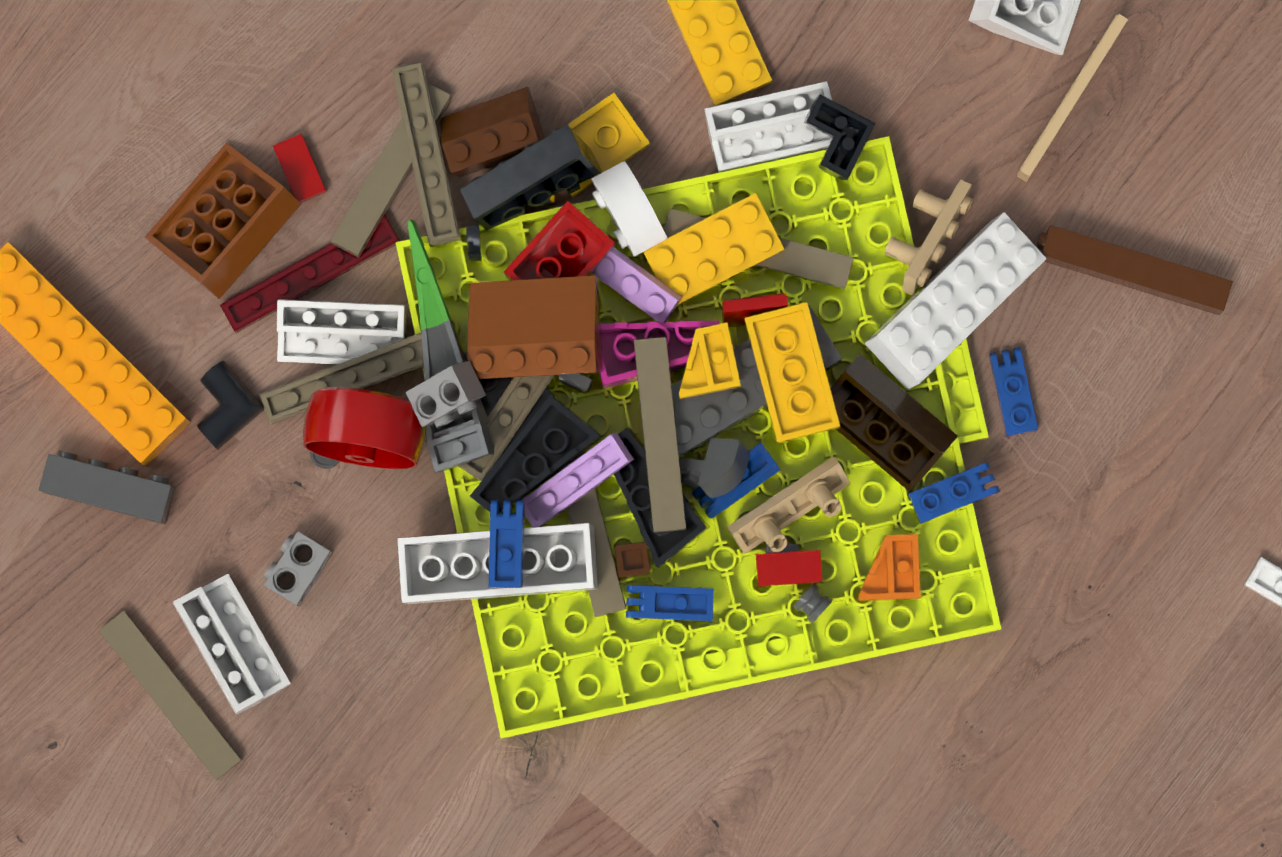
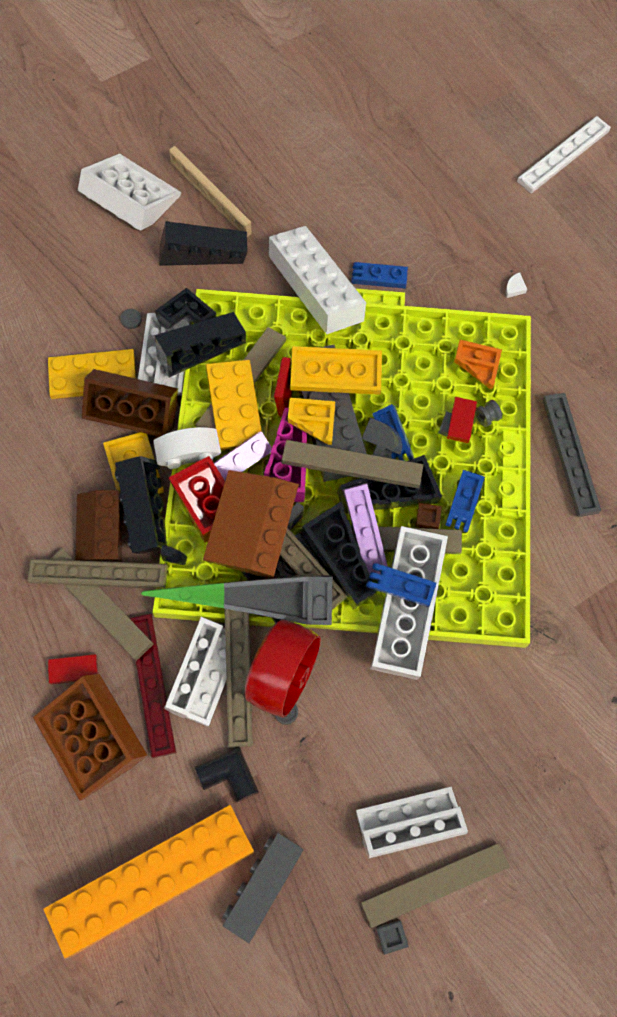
camera: 80 degrees left, 15 degrees down
light grey brick [264,531,333,607] -> none
light grey brick [405,361,486,428] -> none
tan plate [727,456,851,554] -> none
dark brown slope [830,354,958,492] -> none
tan plate [885,179,973,296] -> none
blue hinge [908,462,1000,524] -> none
reddish brown brick [1036,225,1233,315] -> none
none -> reddish brown brick [82,369,178,437]
none -> dark grey piece [120,309,142,329]
none -> black wedge [154,312,246,378]
none -> black wedge [159,221,247,266]
none -> dark grey tile [376,920,409,955]
none -> white tile [505,273,527,298]
none -> dark grey plate [543,393,601,517]

